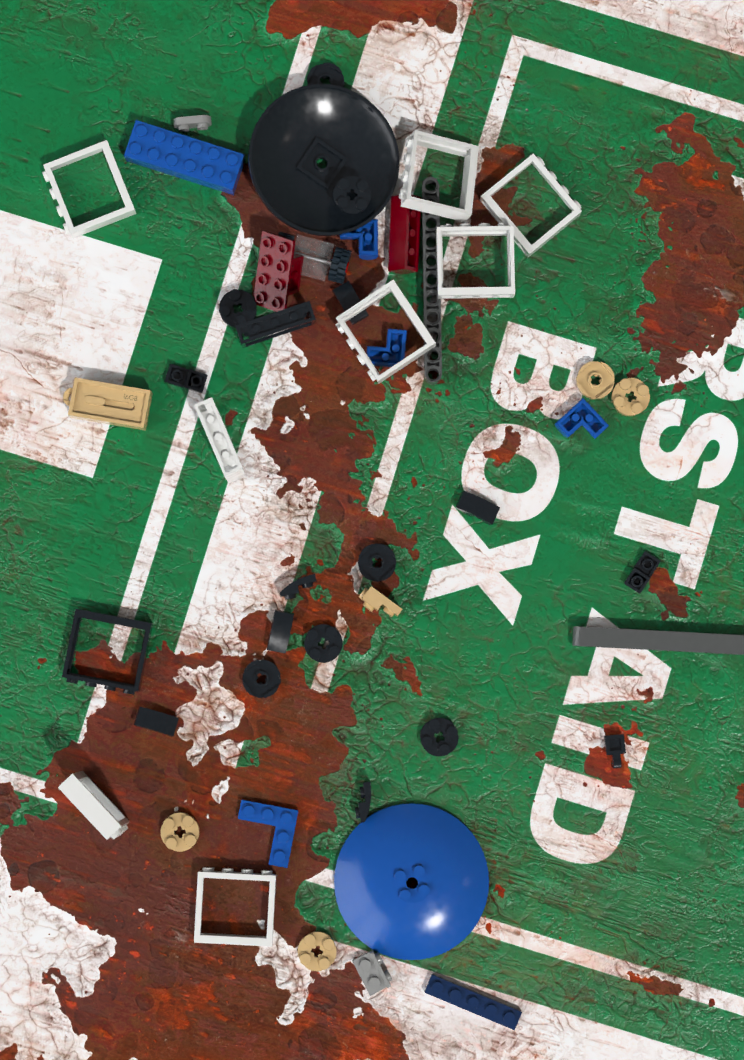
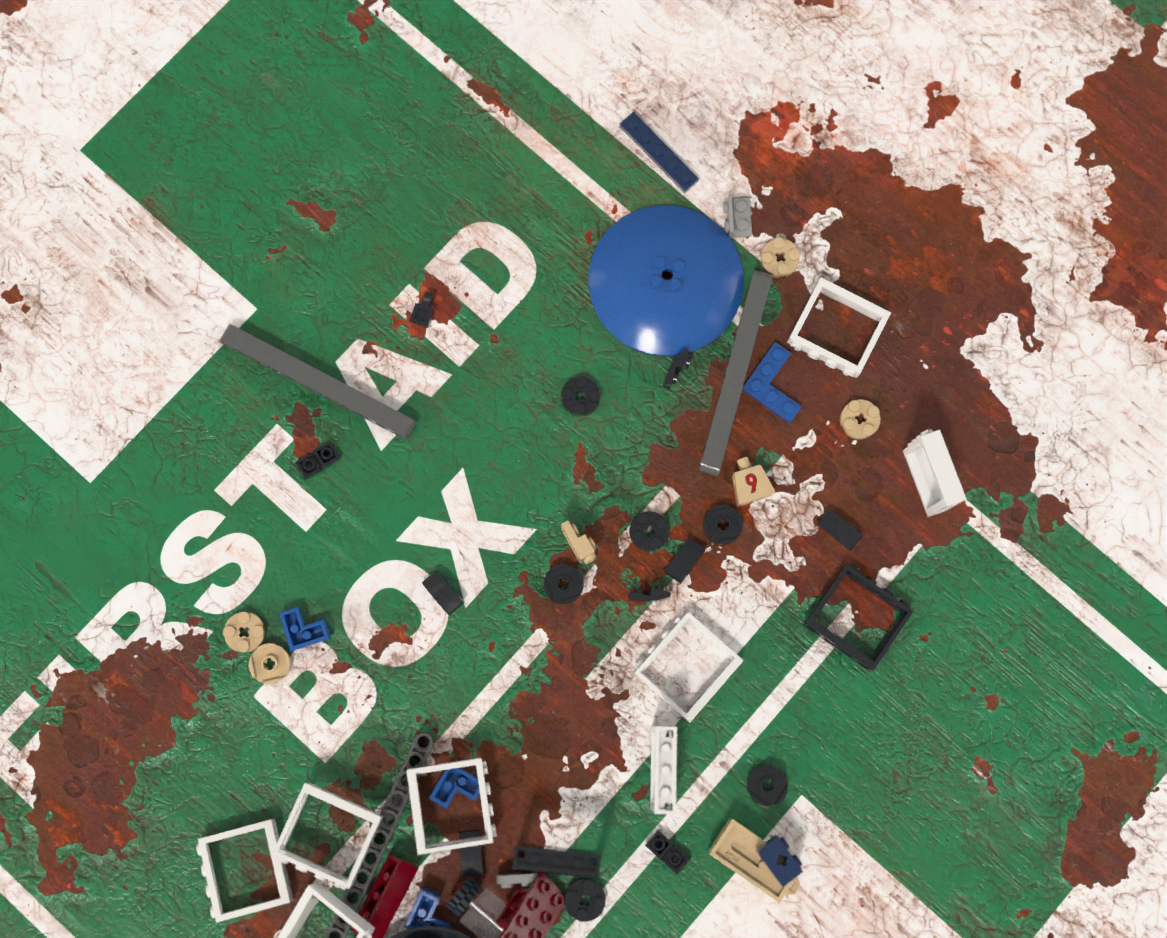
camera: 155 degrees left, 5 degrees down
none -> light grey plate [496,872,538,888]
none -> white window [634,612,743,723]
none -> dark grey beam [699,270,773,476]
none -> tan torso [732,457,775,507]
none -> black plate [746,765,788,806]
none -> dark blue brick [755,835,803,887]

